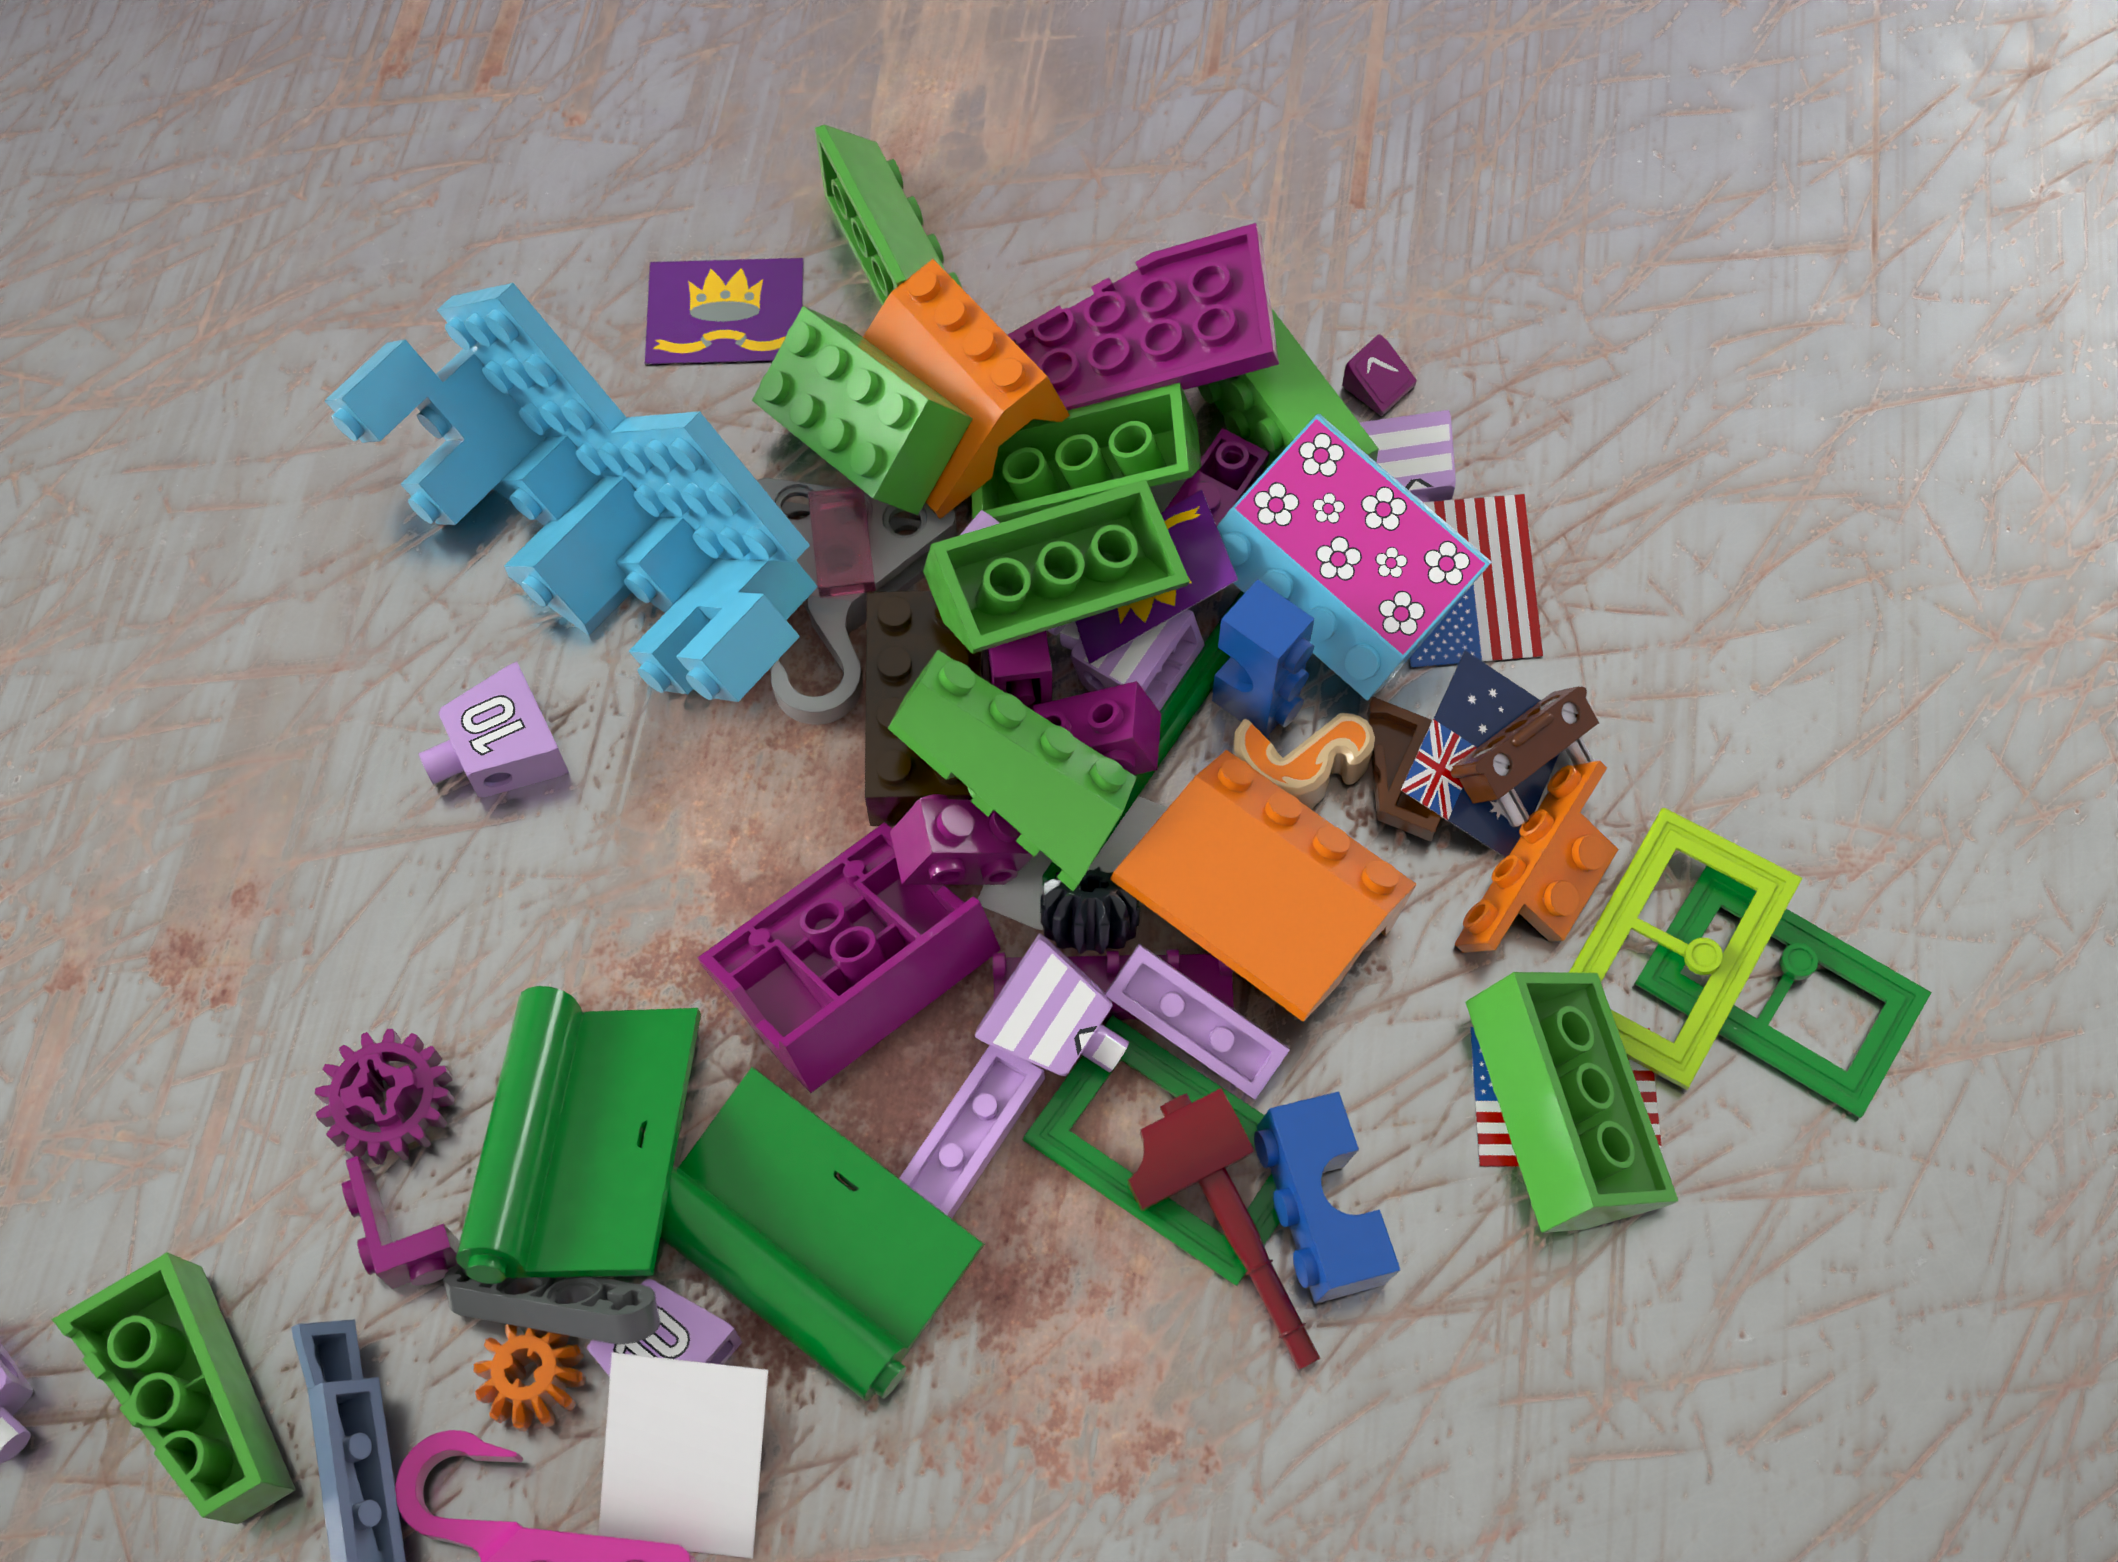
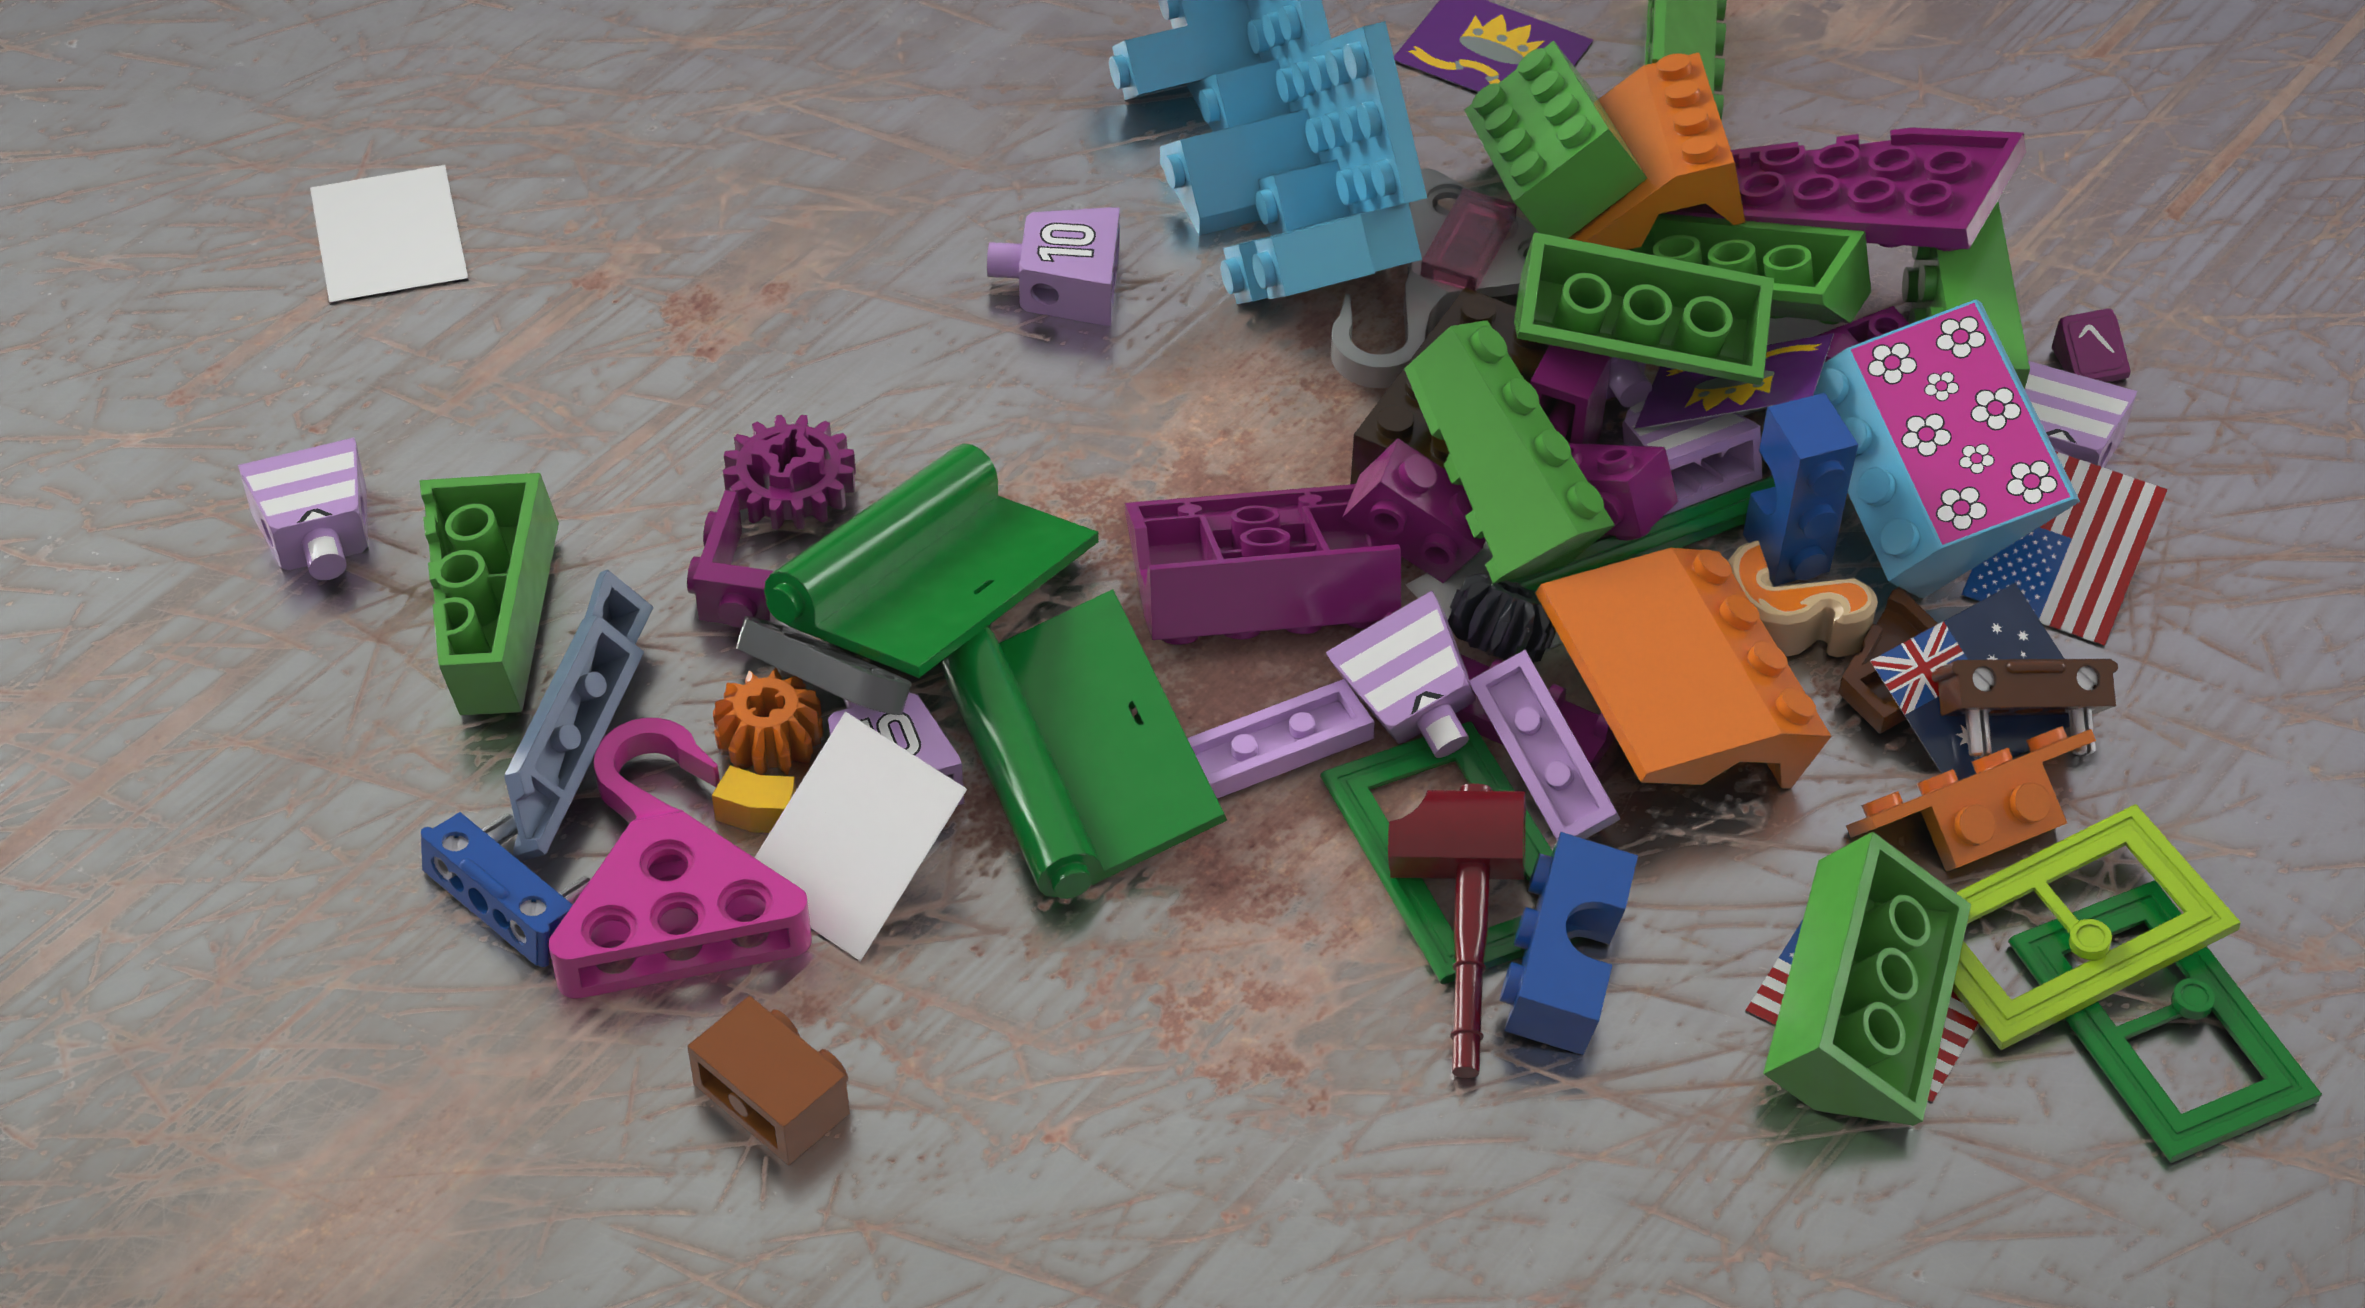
camera: 30 degrees right, 15 degrees down
none -> yellow piece [712,765,796,833]

